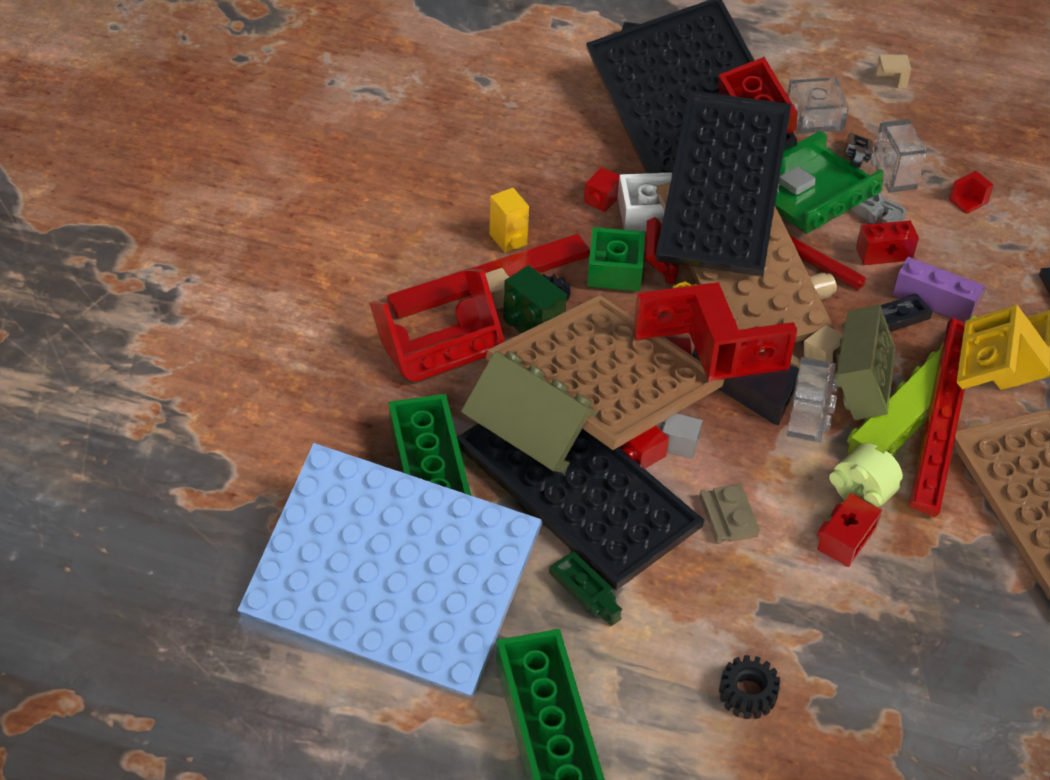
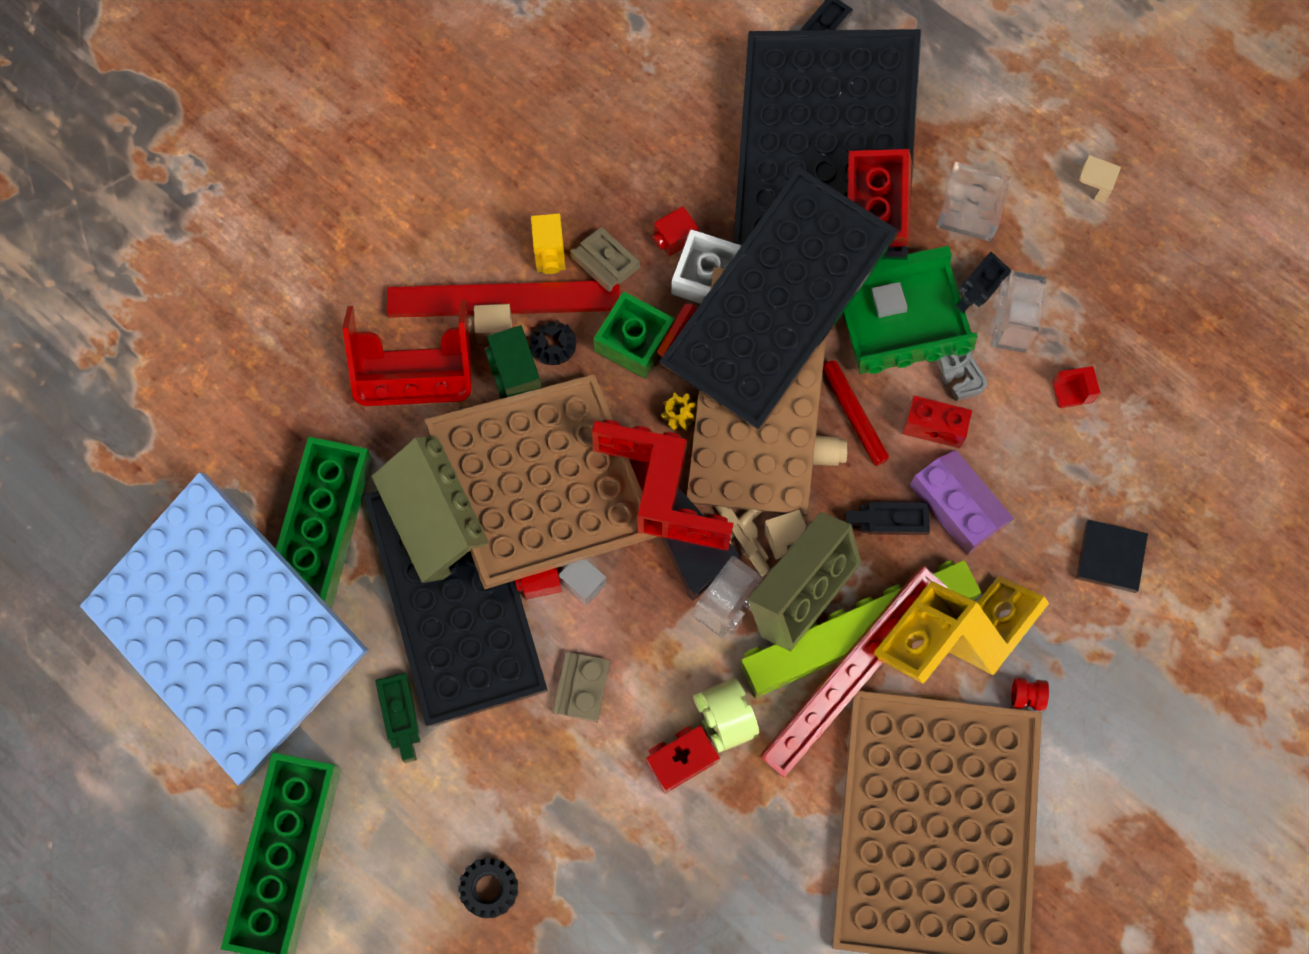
camera: 25 degrees right, 25 degrees up
none -> dark tan plate [570,227,640,292]

